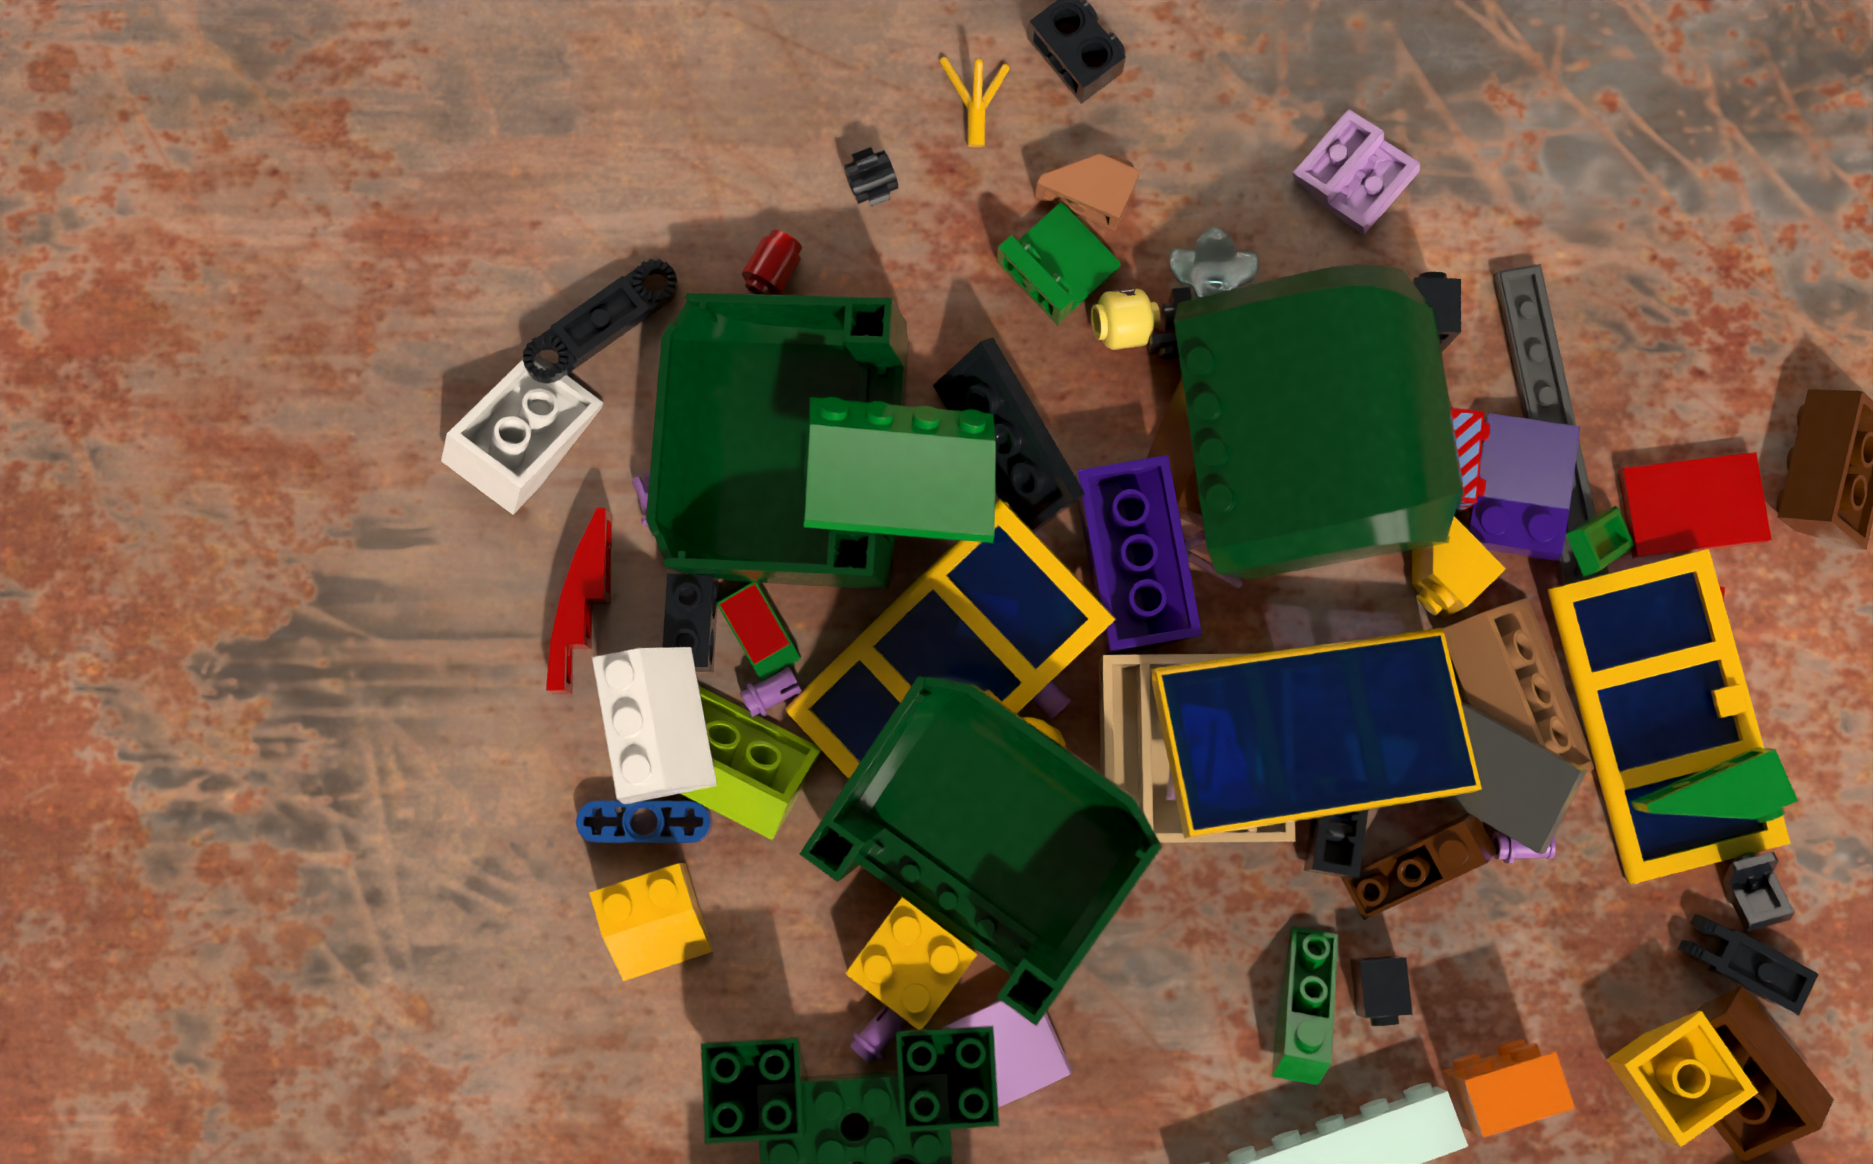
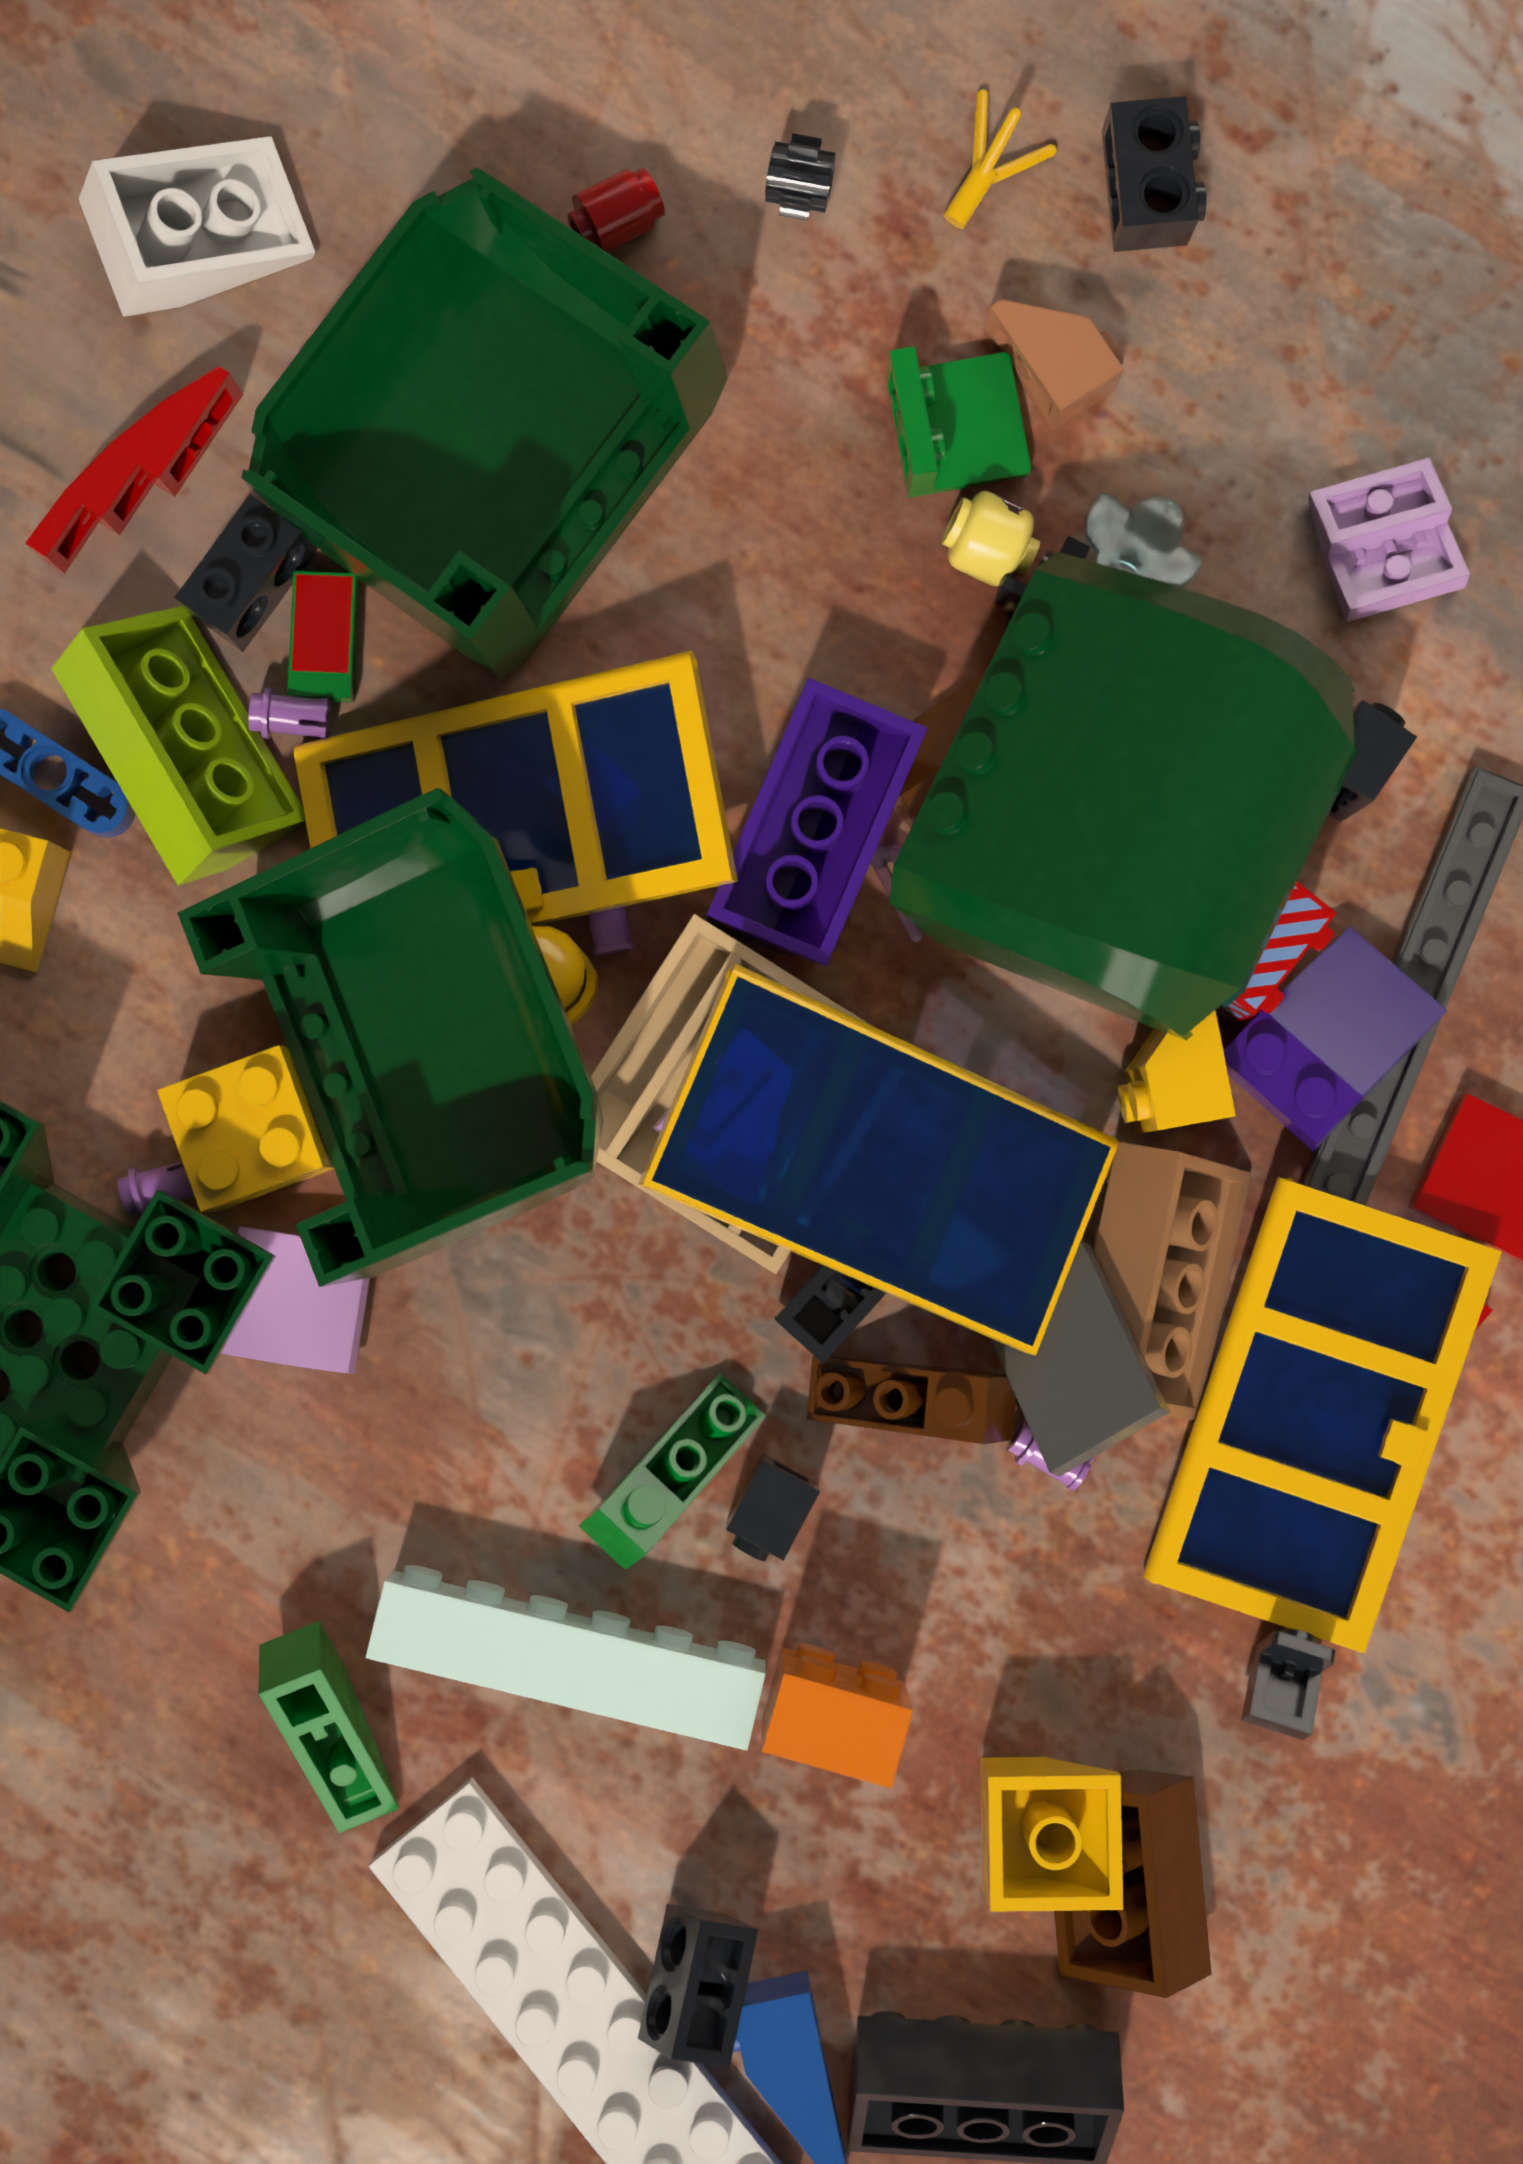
camera: 30 degrees right, 5 degrees up
black plate [523,259,678,383] -> none
white slope [592,647,717,804] -> none
green slope [804,397,996,543] -> none
black plate [933,337,1085,533] -> none
green tile [1566,506,1634,576] -> none
green slope [1630,747,1798,823] -> none
black hinge [1678,914,1819,1016] -> none

